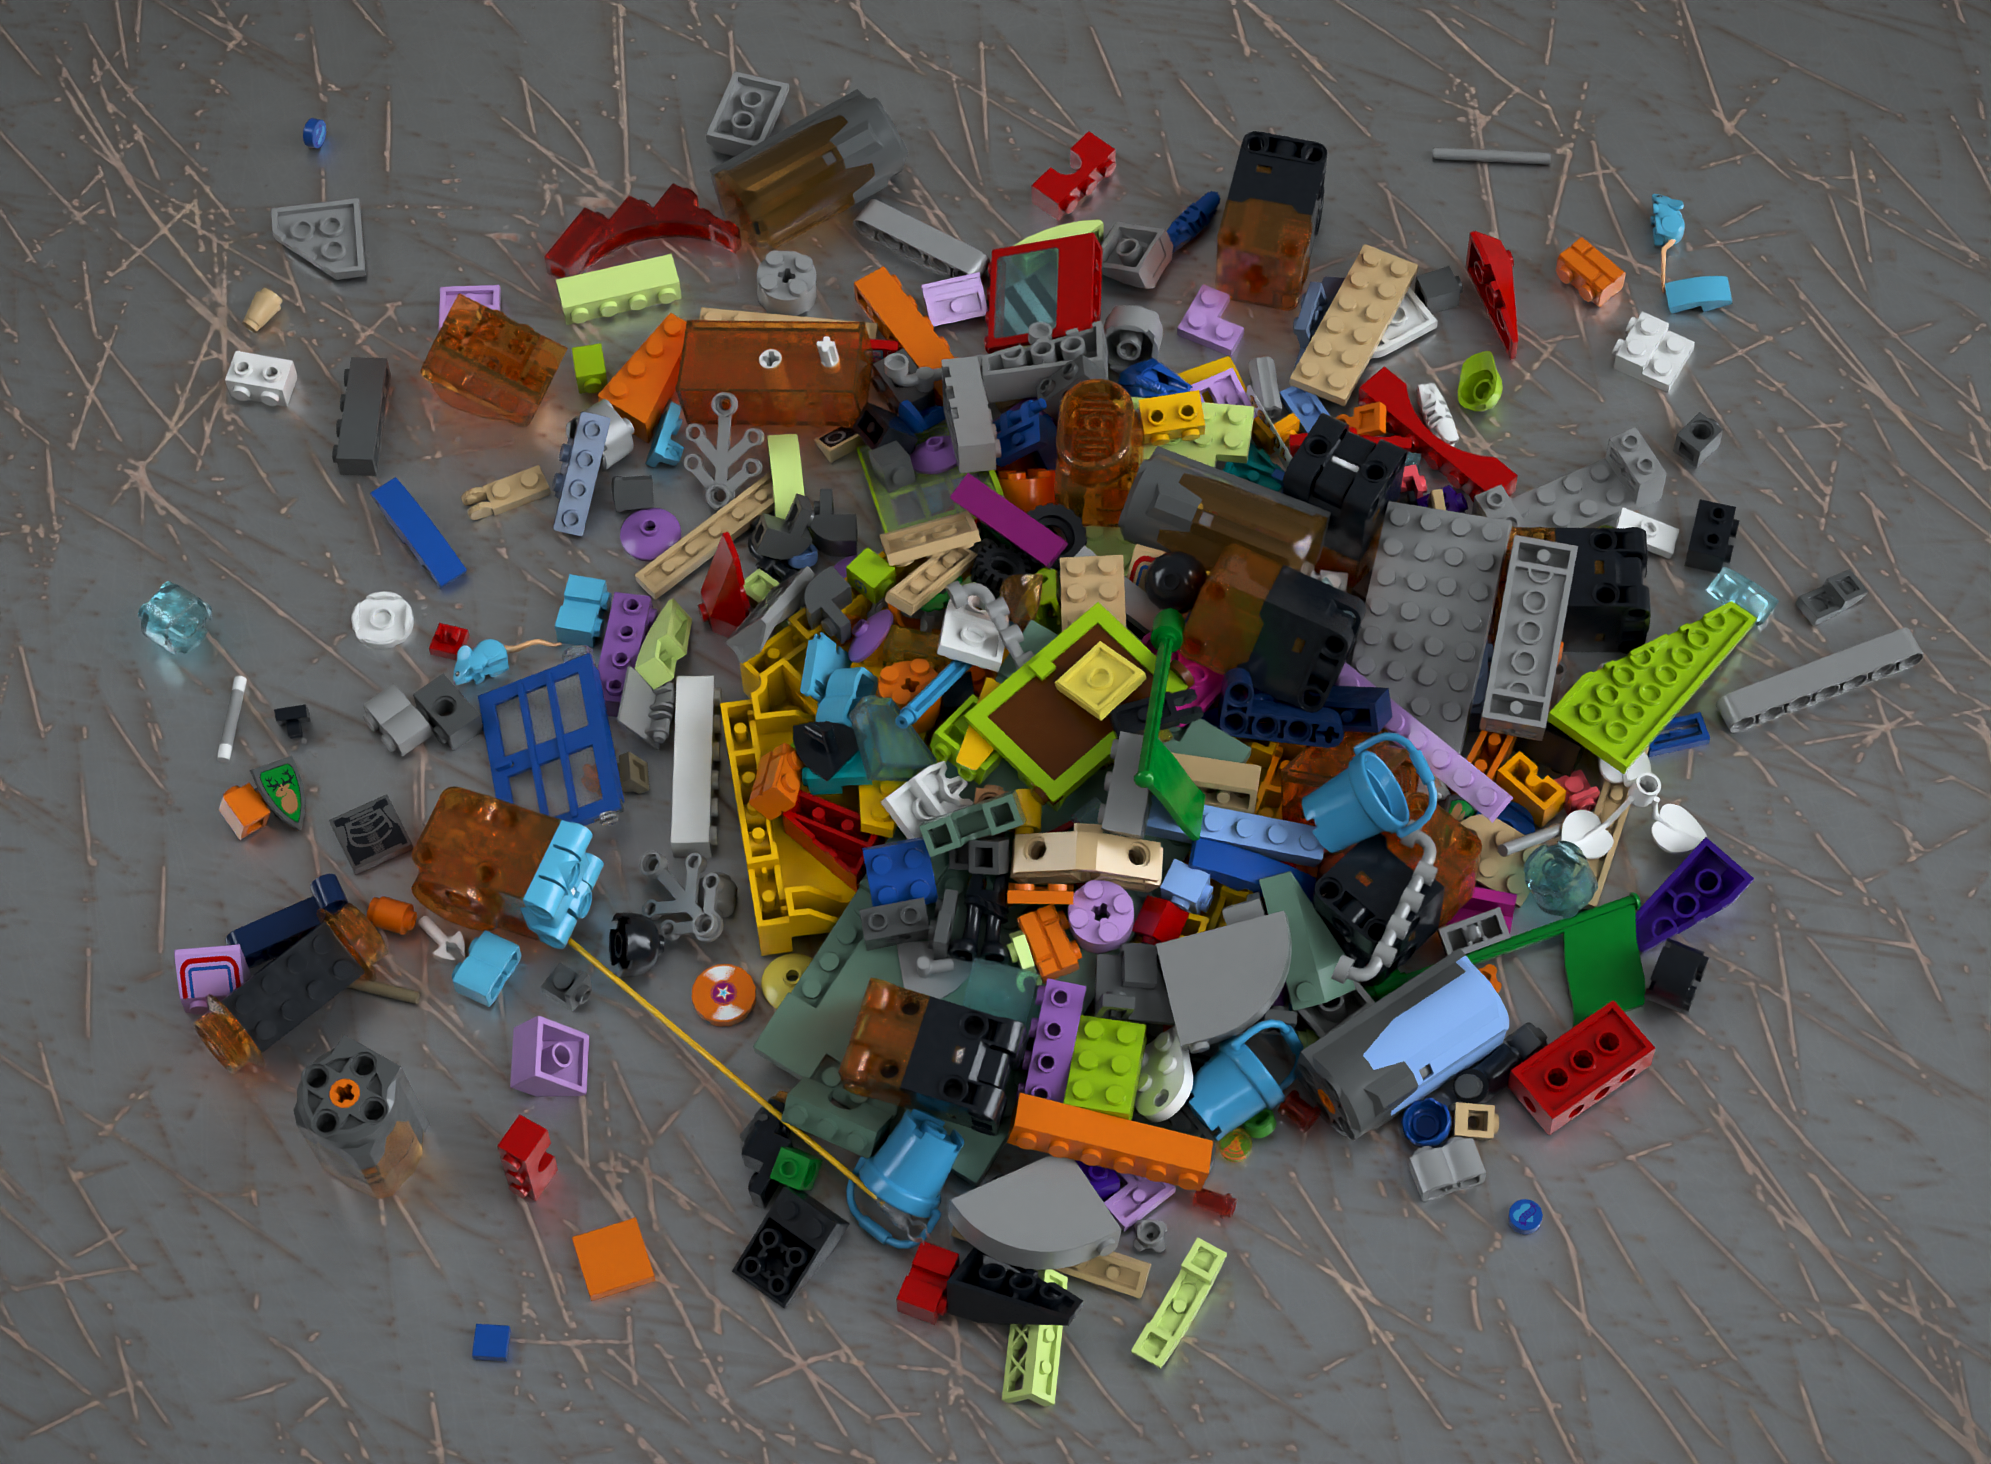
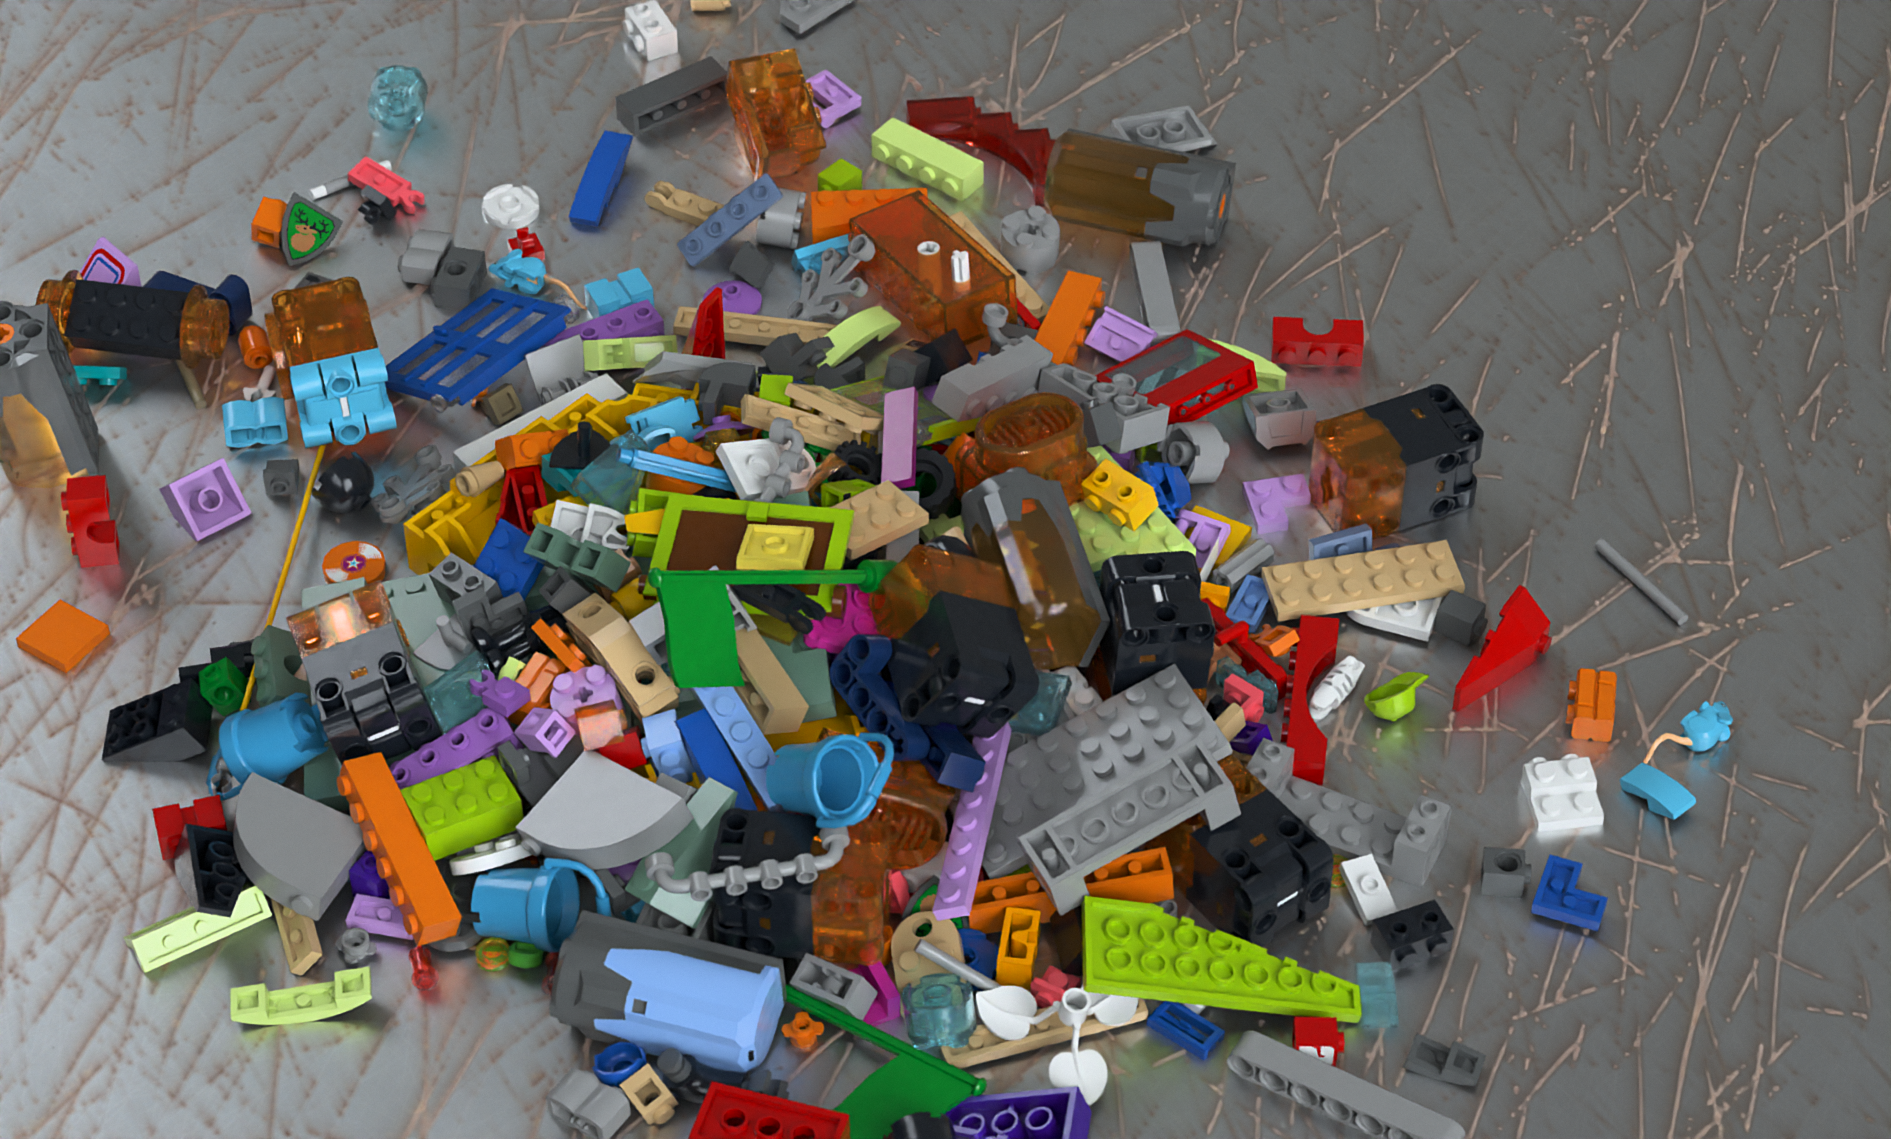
camera: 50 degrees right, 15 degrees down
none -> teal plate [73,366,127,385]
none -> coral plate [348,156,424,214]
none -> tan cone [455,461,505,497]
none -> medium lavender plate [469,670,531,717]
none -> lavender brick [514,707,576,758]
none -> clear orange brick [574,699,628,751]
none -> red brick [1292,1017,1344,1067]
none -> blue plate [1531,855,1608,931]

